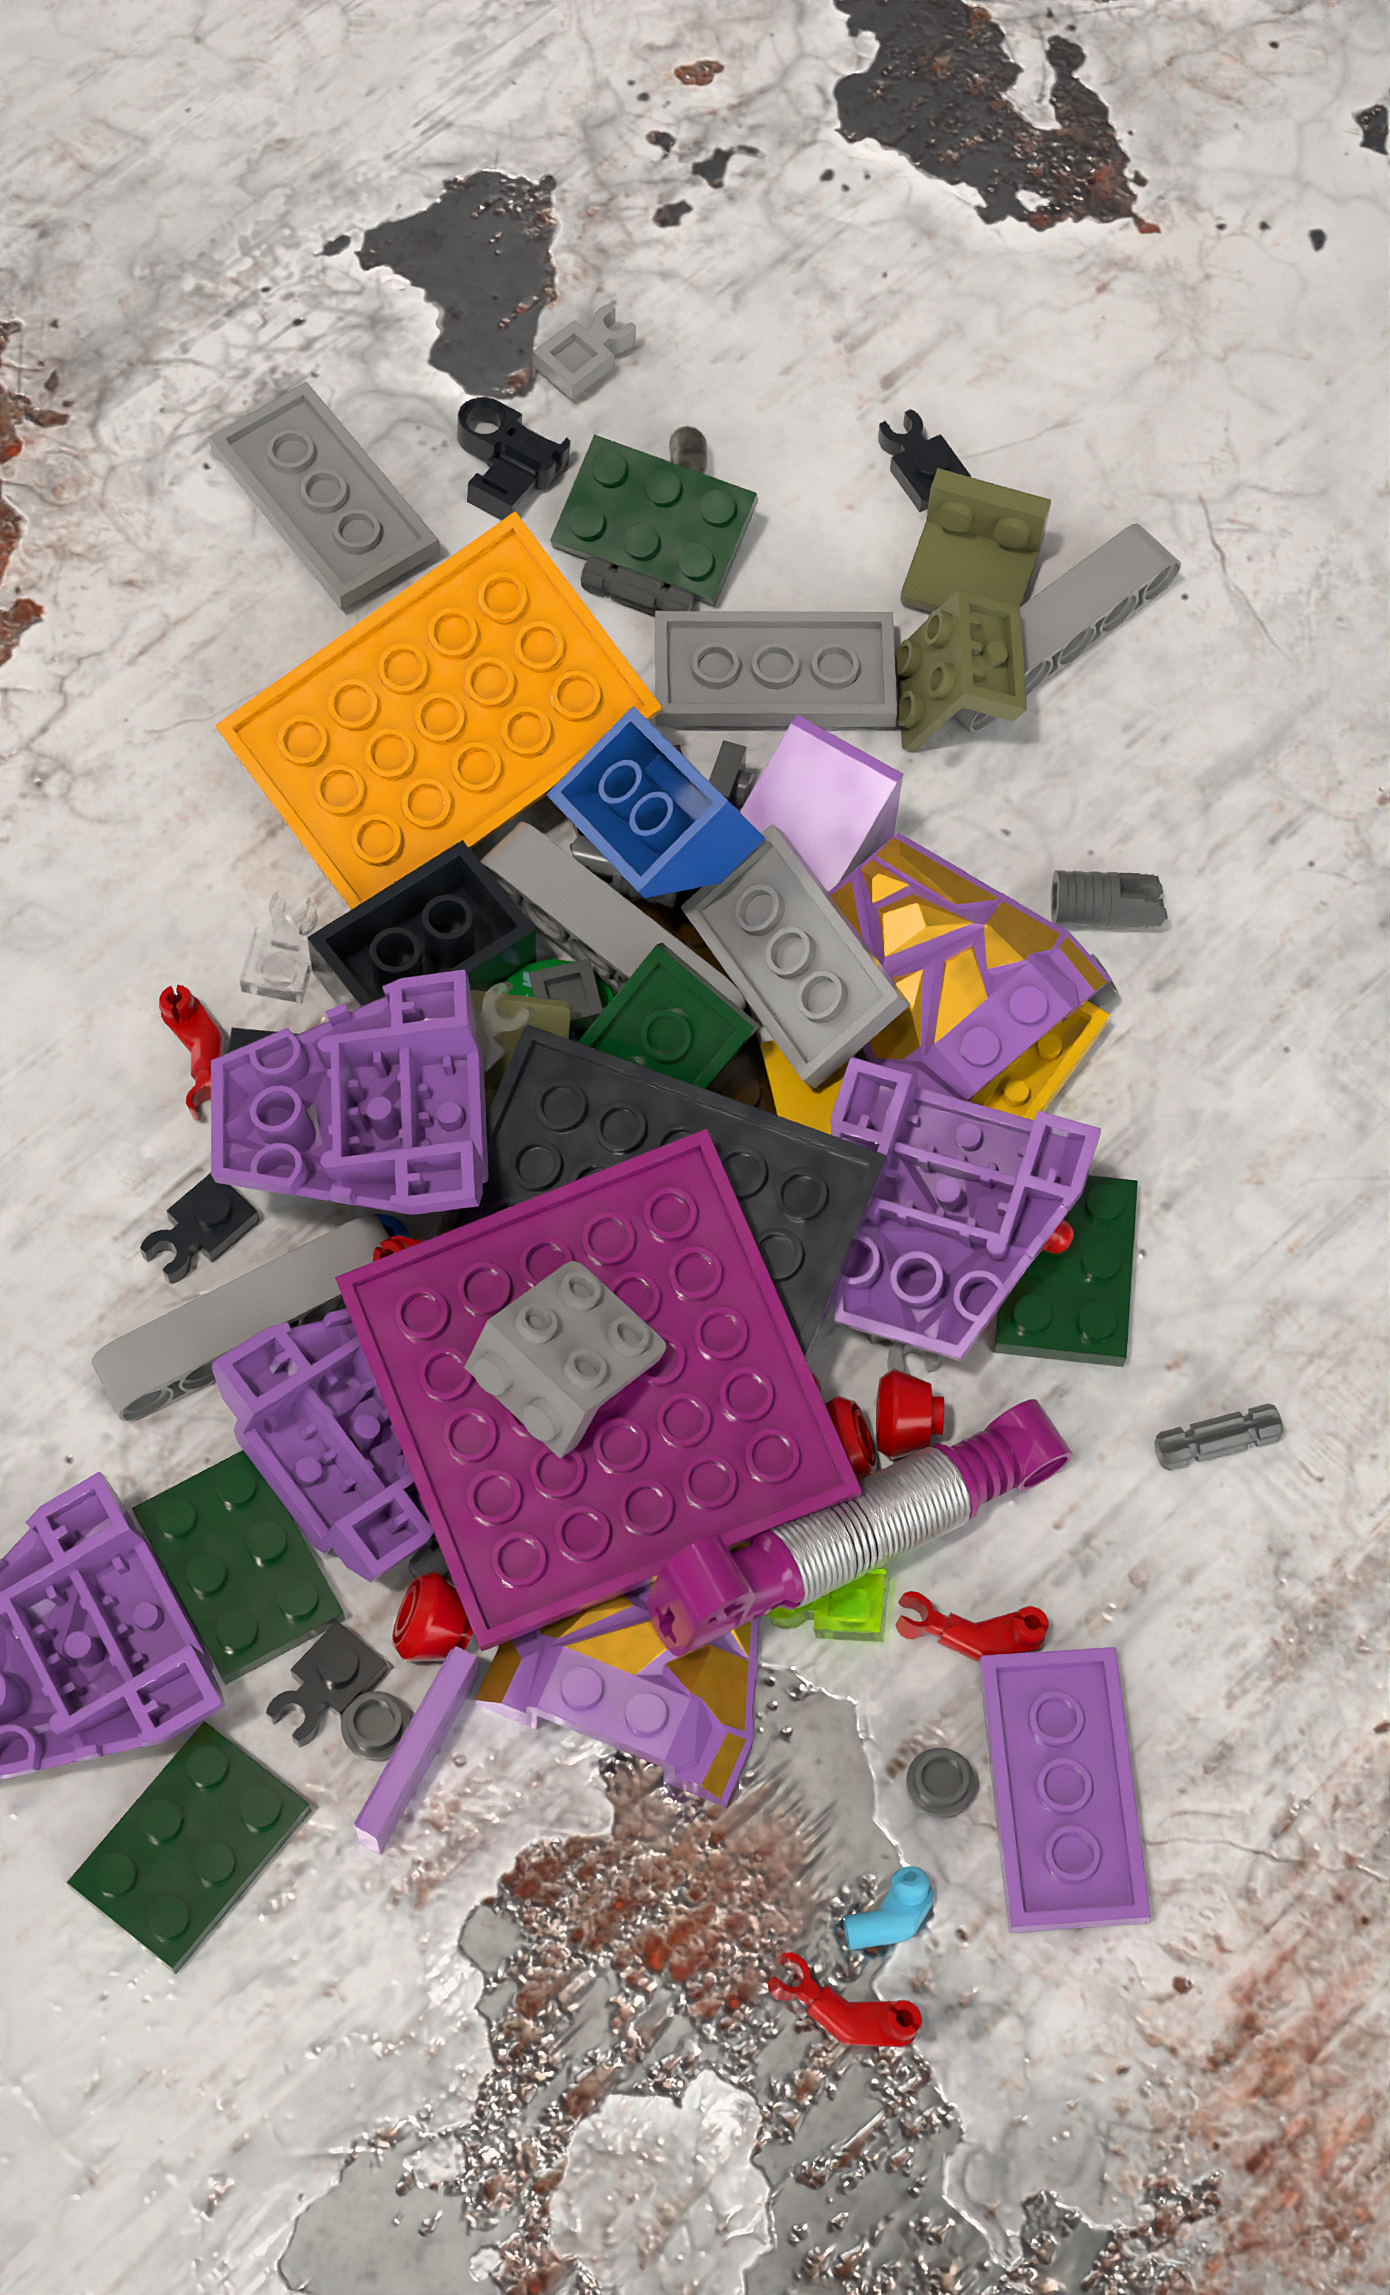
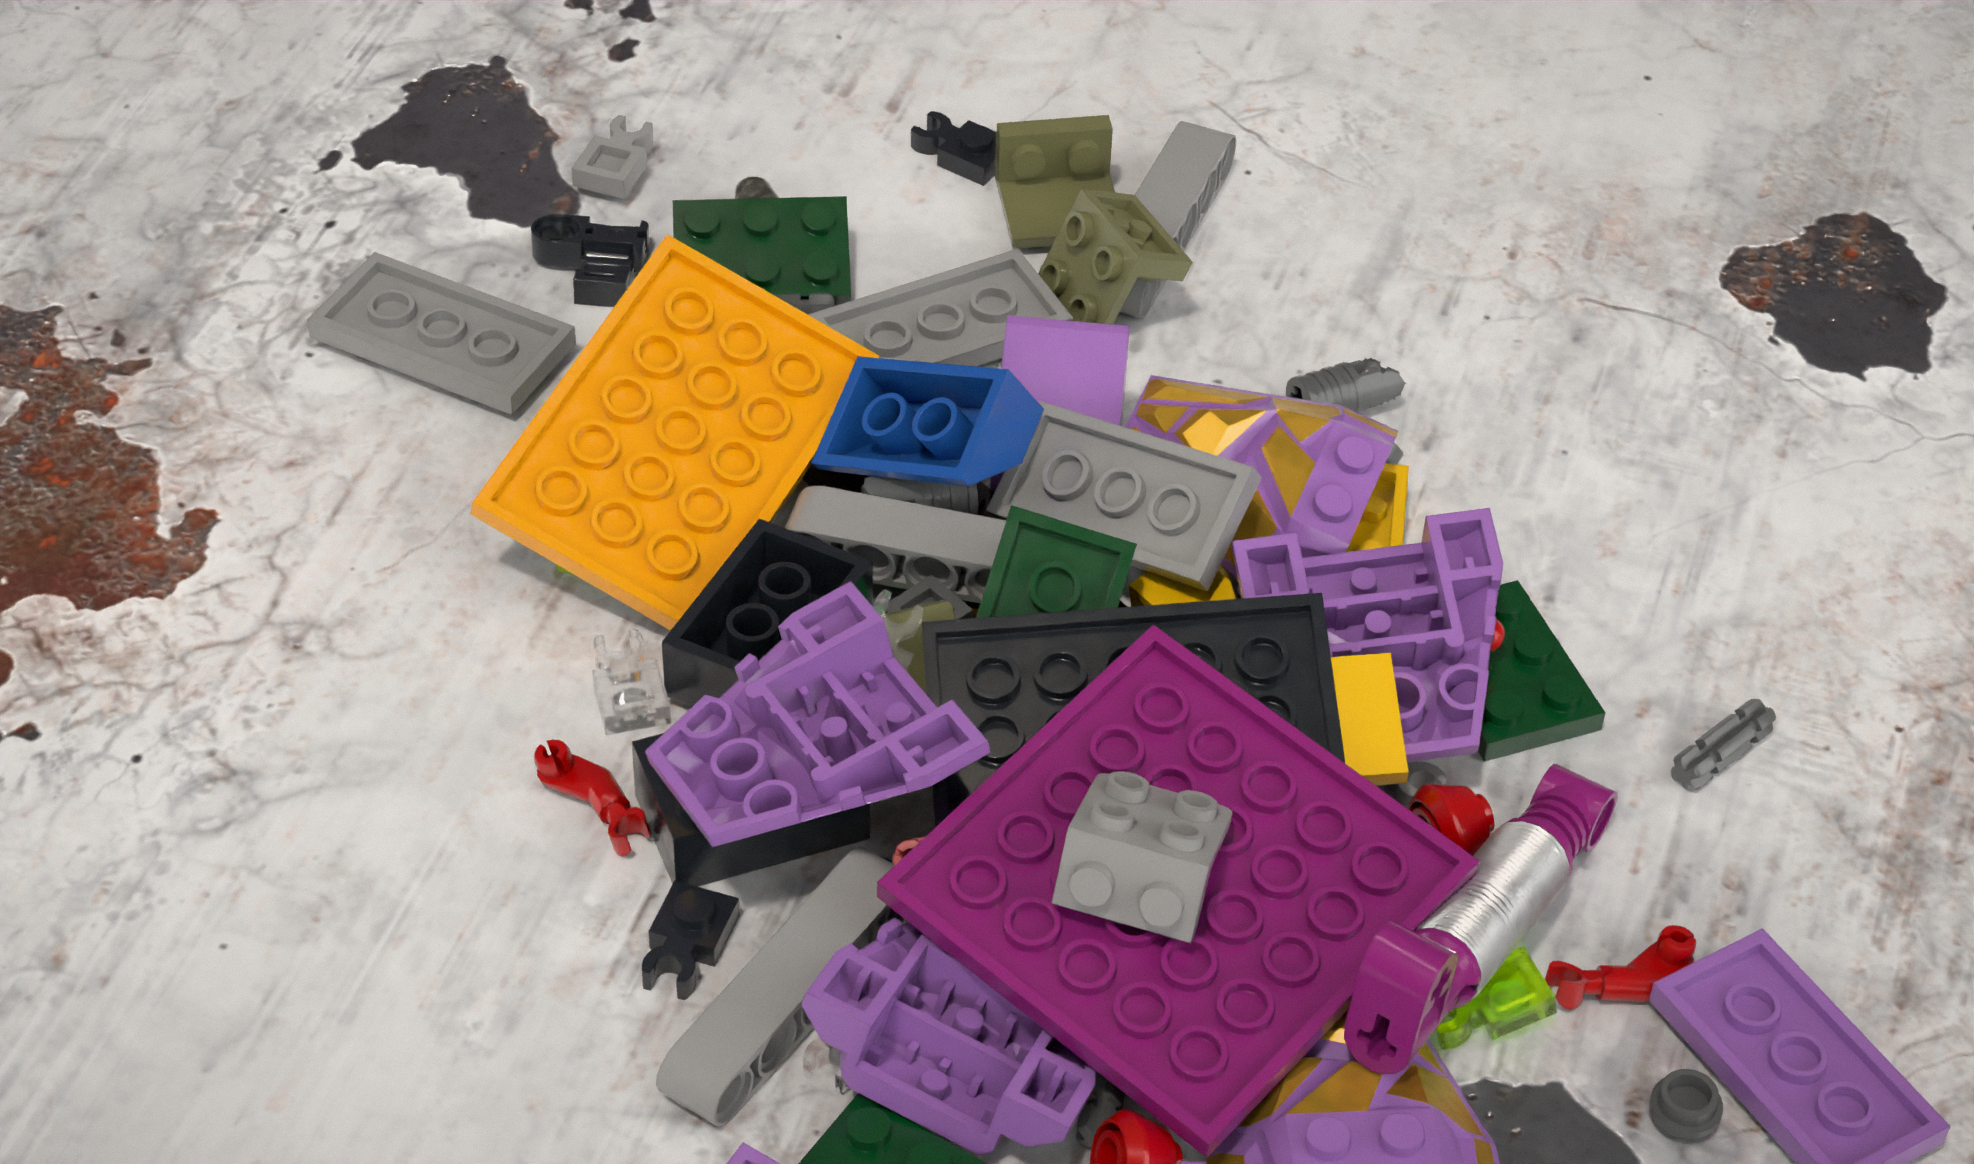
camera: 25 degrees left, 20 degrees down
none -> yellow tile [1331,653,1409,785]

